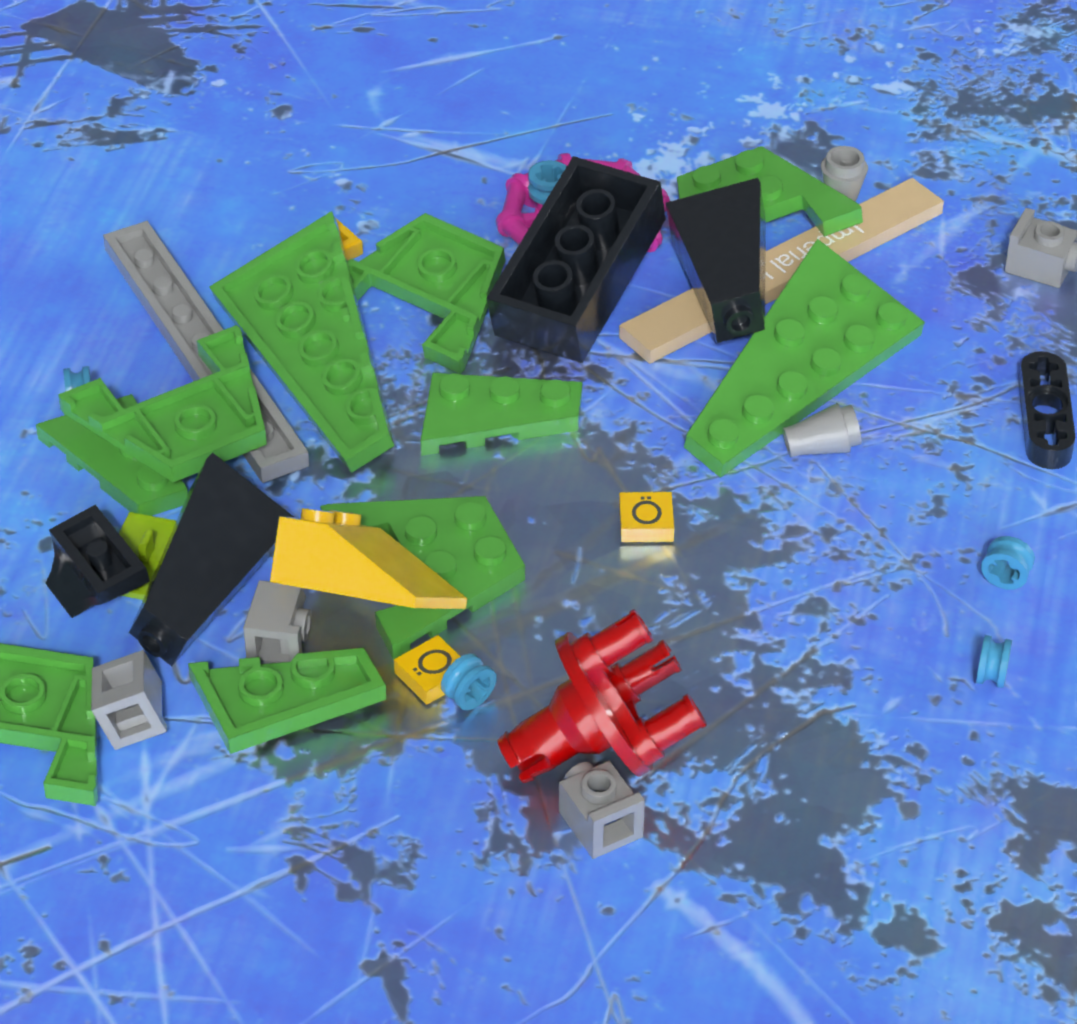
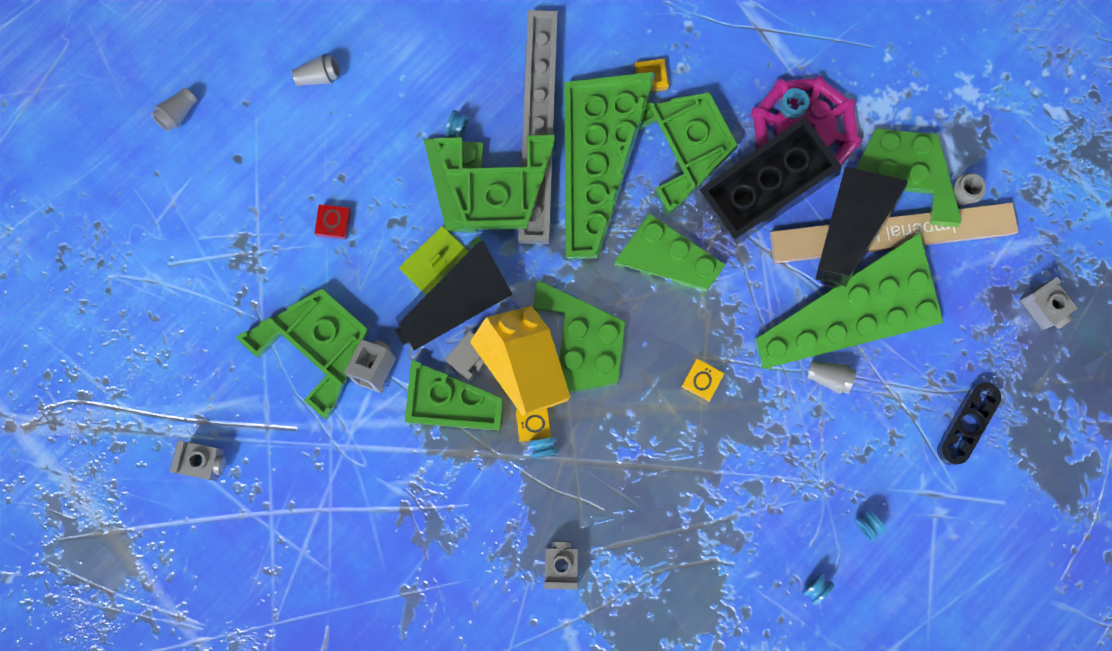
camera: 30 degrees right, 35 degrees up
black slope [46,505,150,618] -> none
red piece [497,609,707,783] -> none

